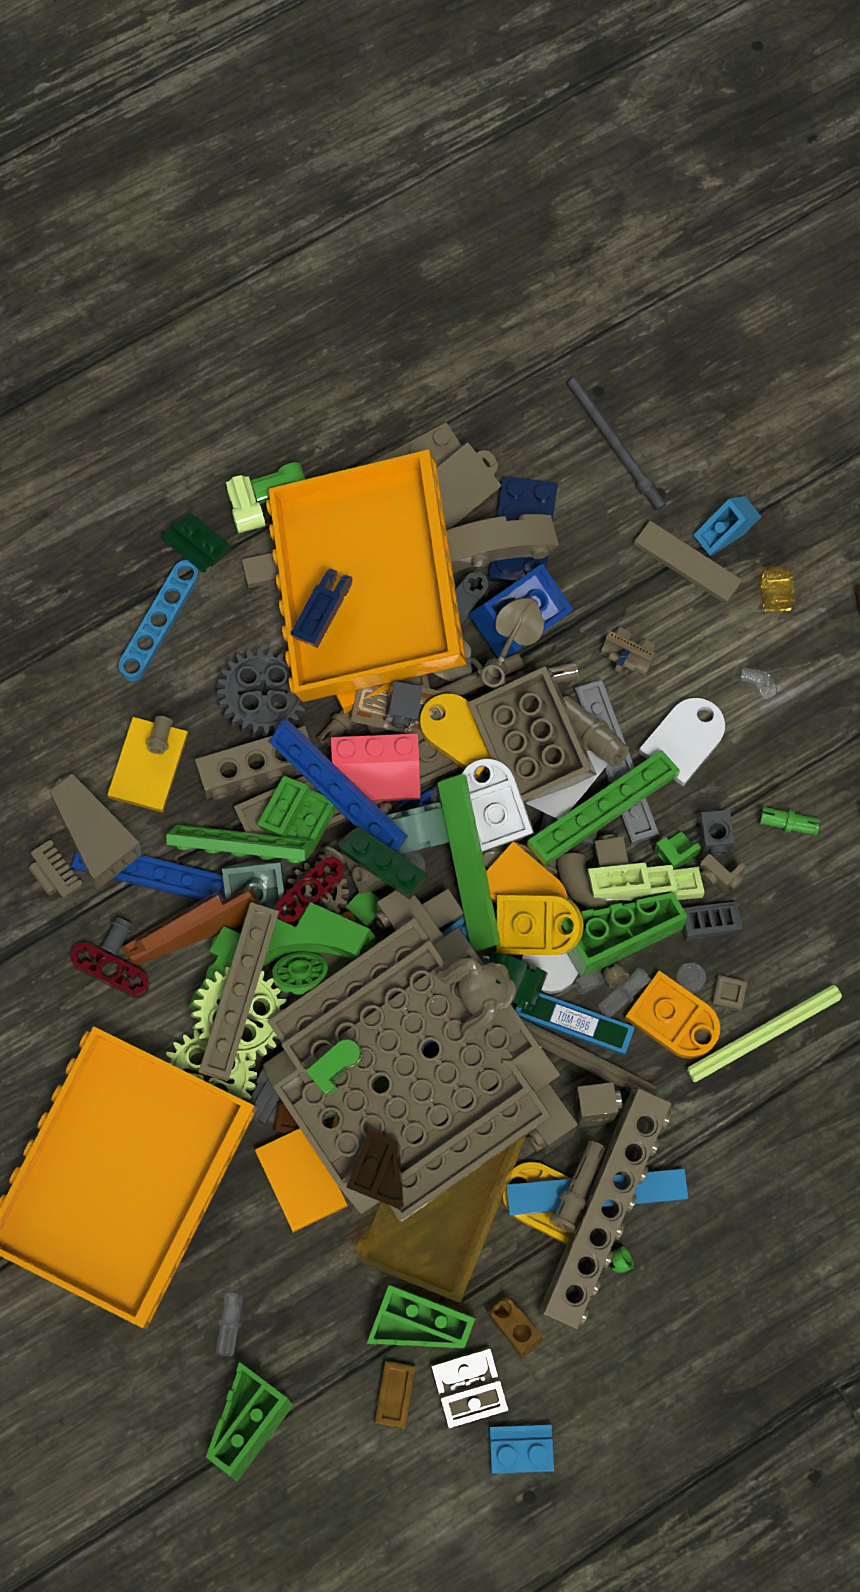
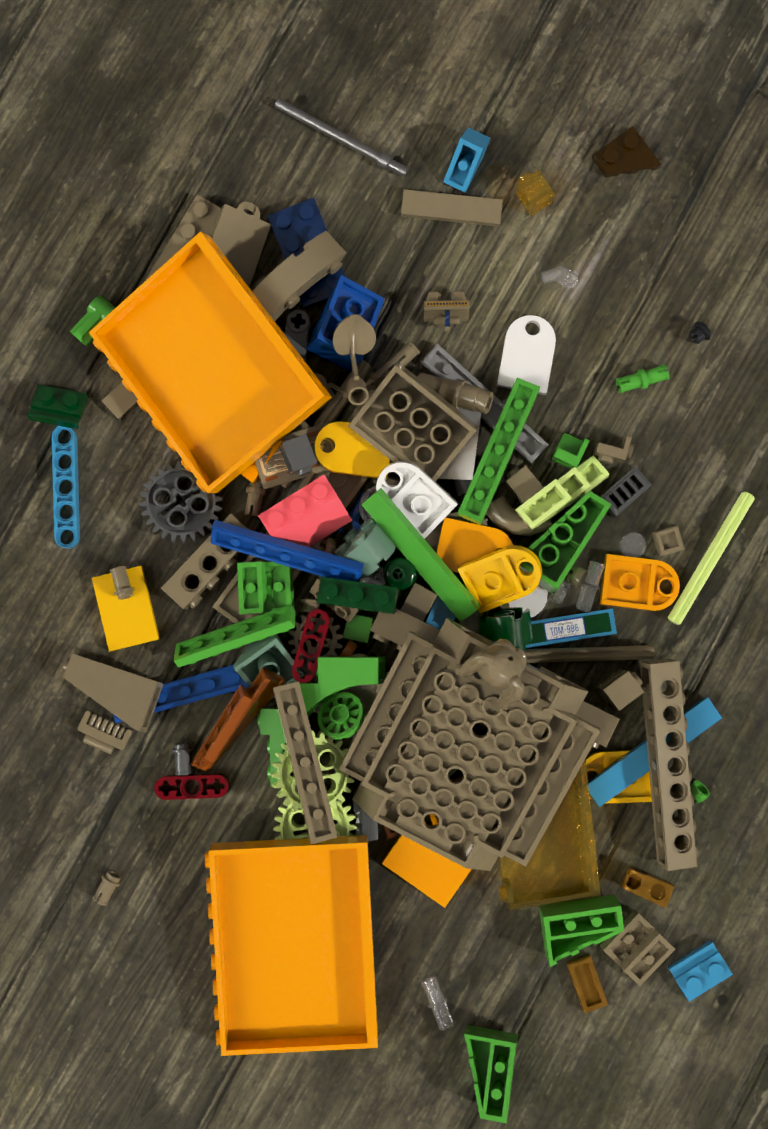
camera: 25 degrees left, 15 degrees up
yellowish green piece [226,475,265,533] -> none
dark blue hinge [291,568,353,648] -> none
bright green leg [306,1039,364,1096] -> none
dark brown wing [346,1130,404,1210] -> none
dark tan pin [549,1141,606,1233] -> none
dark grey brick [698,810,734,857] -> none
none -> dark green head [383,556,419,590]

